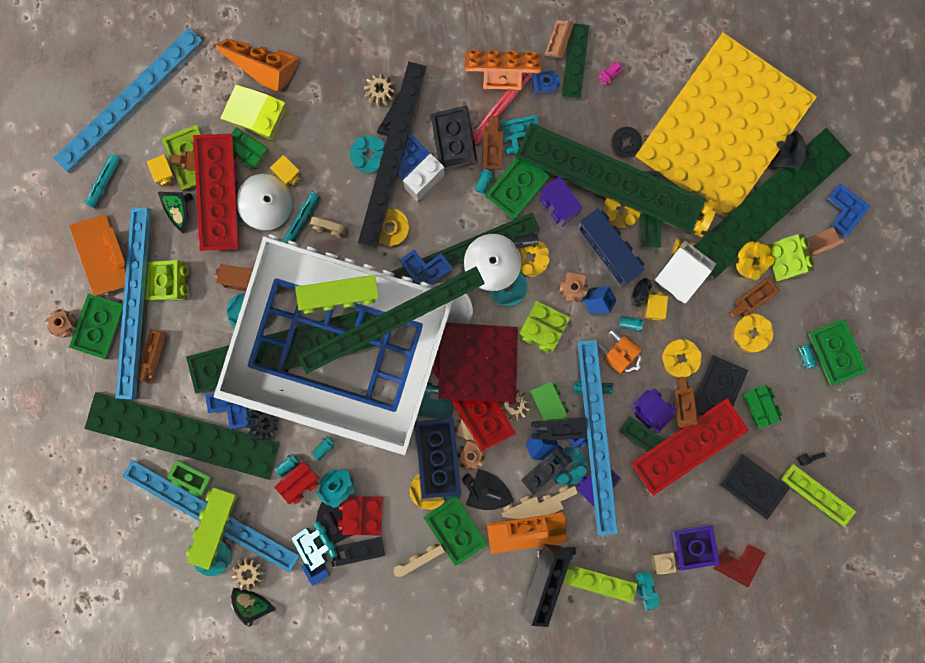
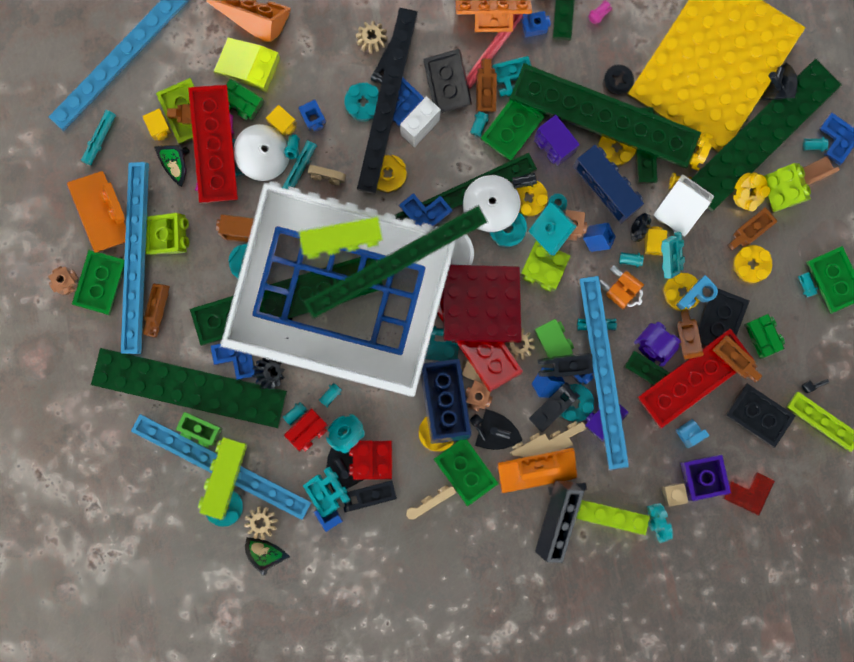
camera: 10 degrees left, 0 degrees up
none -> teal pin [284,134,300,159]
none -> blue brick [298,100,326,132]
none -> teal plate [528,201,577,256]
none -> teal plate [548,194,567,211]
none -> teal plate [661,232,685,279]
none -> dark azure plate [676,275,718,310]
none -> dark azure plate [676,419,710,449]
none -> dark orange hinge [713,335,763,383]
none -> teal pin [803,137,828,152]

